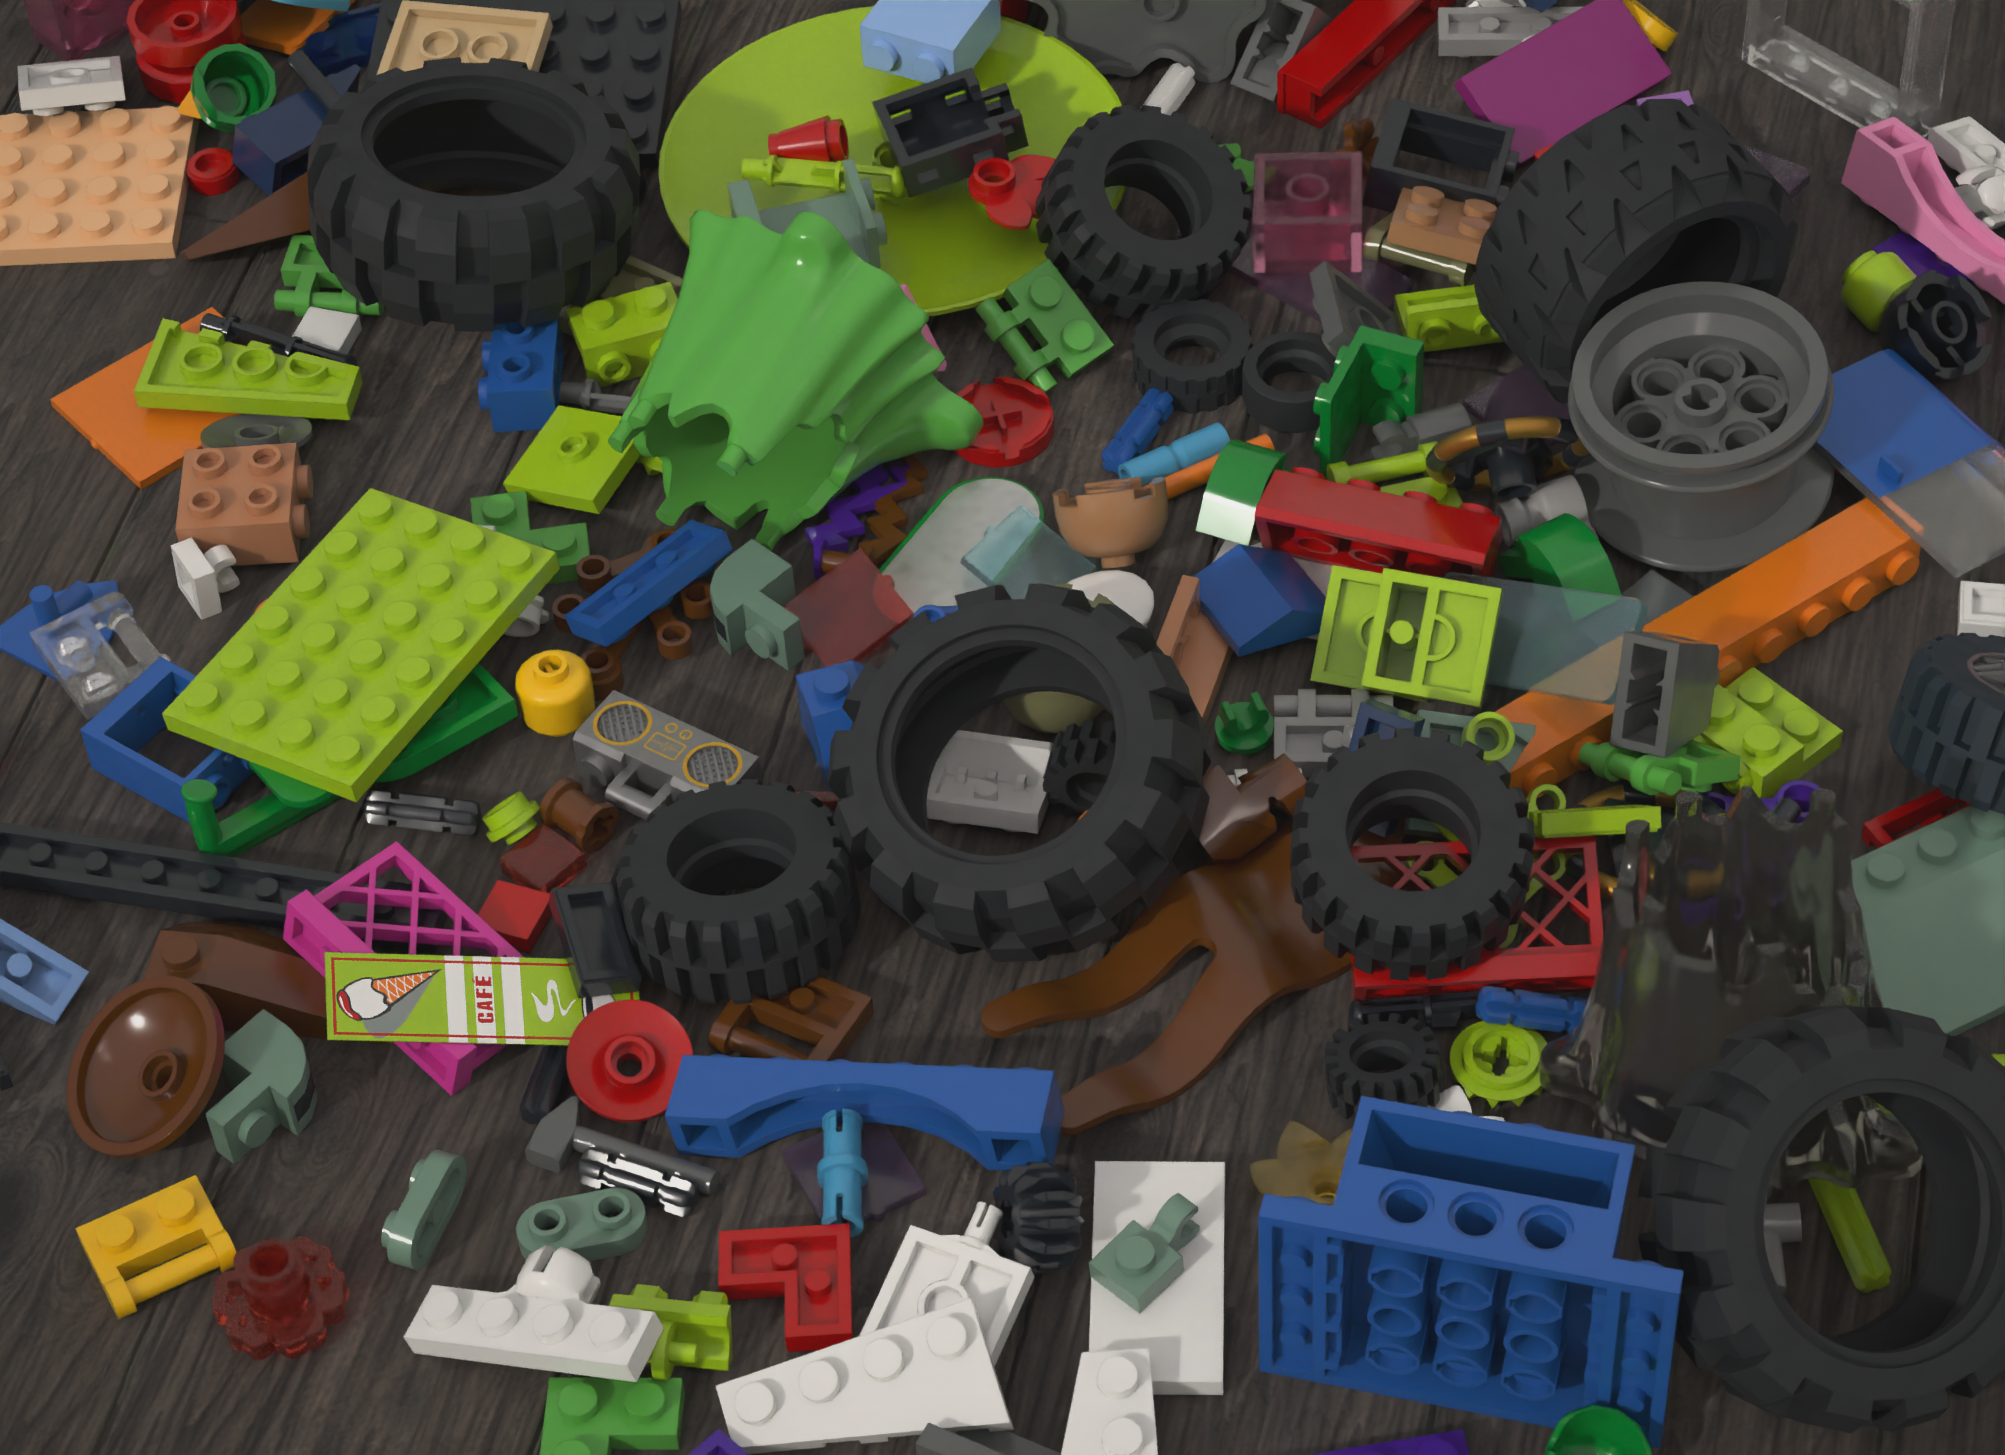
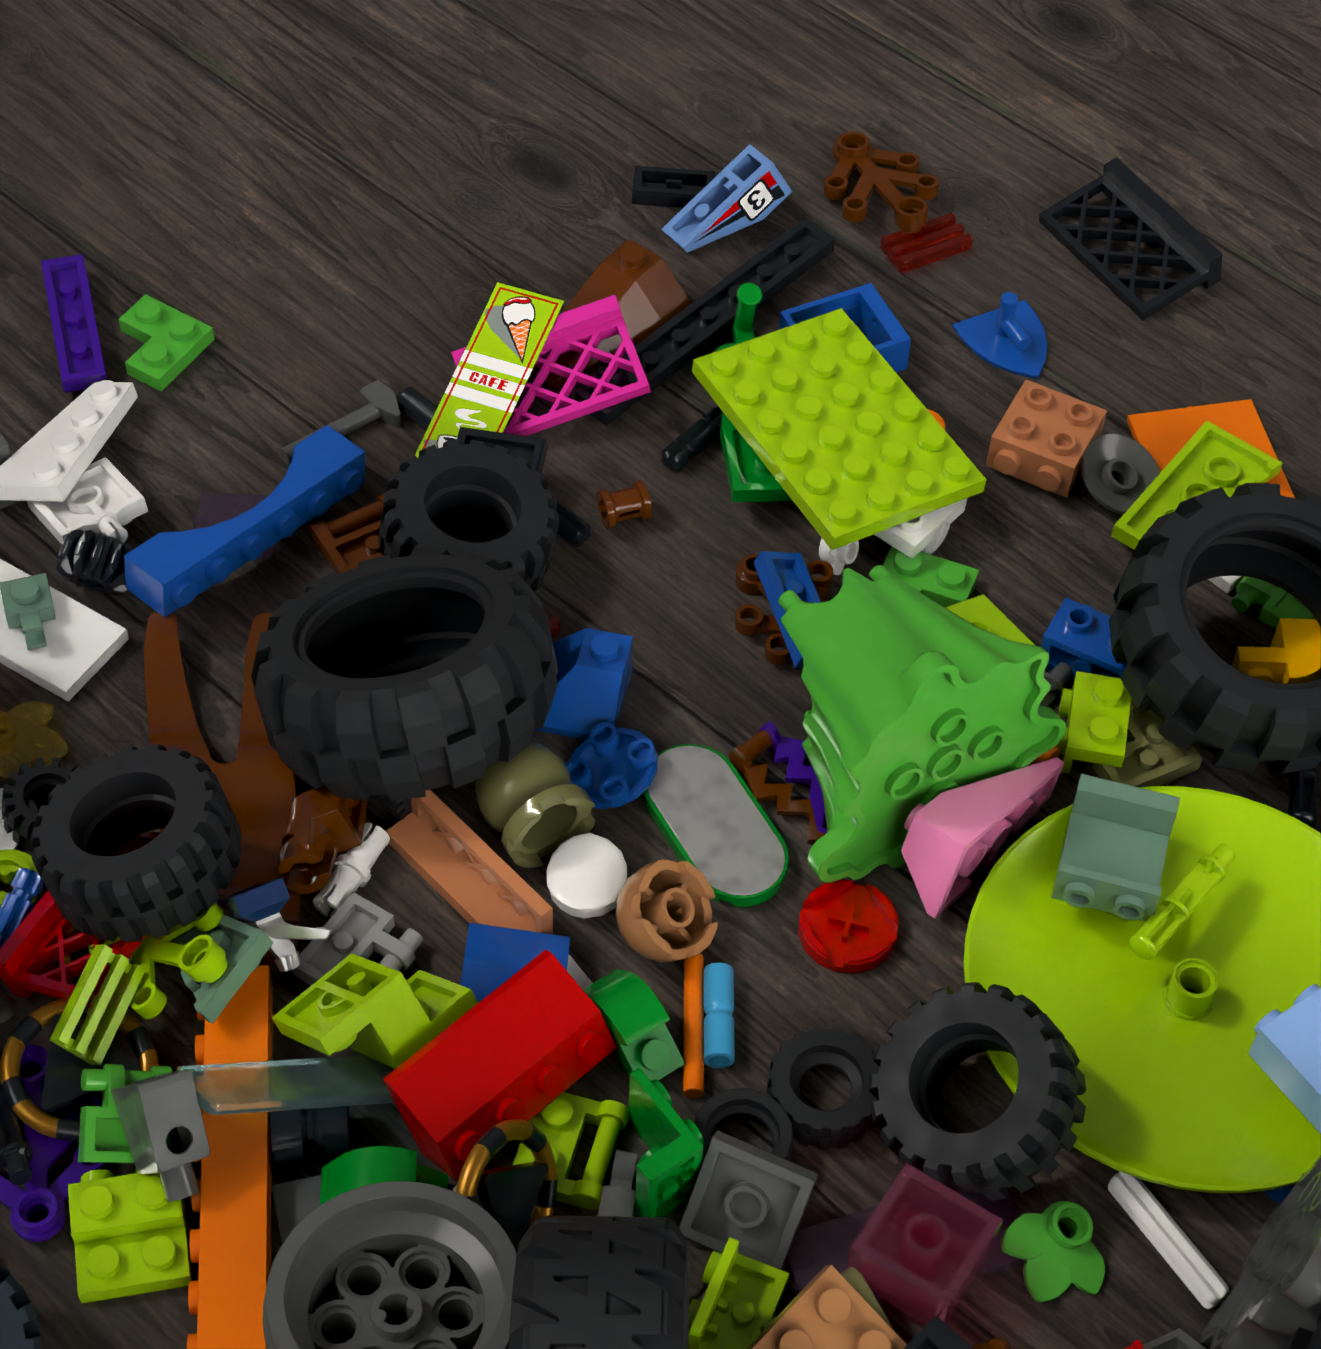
camera: 115 degrees right, 5 degrees up
clear plate [30,592,175,720] -> none
reddish brown dish [67,976,225,1159] -> none
yellow plate [75,1175,241,1319] -> none
white tile [171,537,240,620] -> none
sand green brick [205,1009,317,1164] -> none
clear red plant [211,1236,349,1360] -> none
sand green plate [381,1149,467,1270] -> none
white plate [404,1246,664,1382] -> none
red tile [478,880,552,953] -> none
lime plate [482,791,540,845] -> none
clear red tile [499,823,587,894] -> none
yellow head [515,649,595,737] -> none
sand green plate [516,1188,648,1269] -> none
red dish [566,1000,693,1122] -> none
flat silver piece [572,690,763,820] -> none
black axle [576,1147,700,1217] -> none
lime hips [609,1284,733,1380] -> none
sand green brick [710,539,805,671] -> none
red plate [718,1223,853,1352] -> none
red cone [768,115,849,163] -> none
clear red piece [783,548,914,667] -> none
dark azure pin [817,1109,868,1238] -> none
black piece [872,68,1029,198] -> none
clear light blue piece [960,504,1096,600] -> none
red plate [968,155,1055,231] -> none
bright green plate [975,259,1114,394] -> none
blue axle [1101,387,1173,476] -> none
green plate [1215,691,1274,755] -> none

